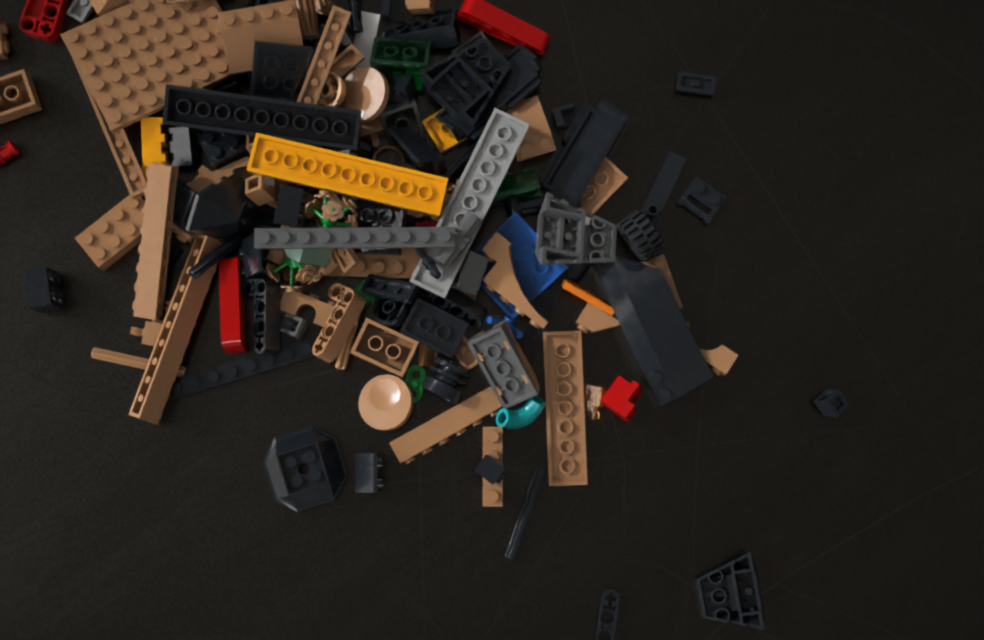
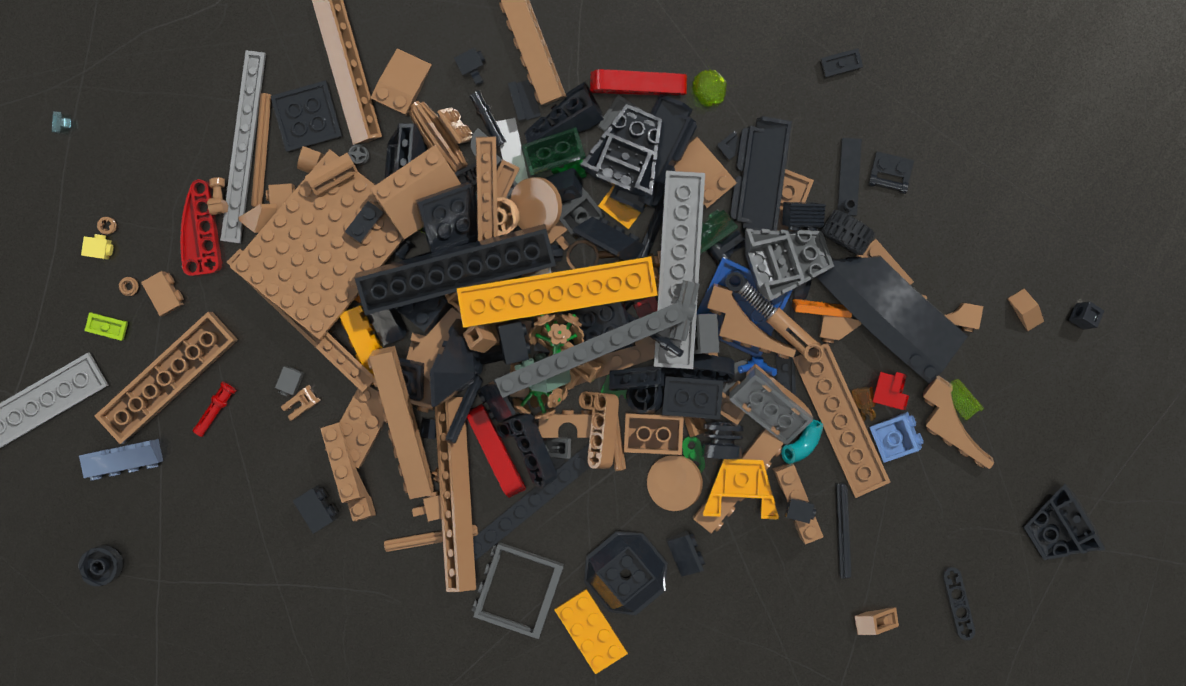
camera: 15 degrees left, 5 degrees up
none -> dark grey brick [275,366,304,397]
none -> medium nougat piece [281,385,321,421]
none -> medium nougat arch [320,423,376,521]
none -> black plate [345,201,384,244]
none -> dark grey window [471,542,564,639]
none -> light orange plate [554,588,628,674]
none -> clear neon green hair [692,69,727,107]
none -> light orange wing [703,459,779,519]
none -> piece [725,269,824,363]
none -> black brick [782,202,826,231]
none -> medium nougat slope [855,607,899,635]
none -> medium blue plate [870,412,923,463]
none -> medium nougat arch [923,375,994,469]
none -> clear neon green panel [950,379,984,421]
none -> medium nougat slope [1007,289,1044,331]

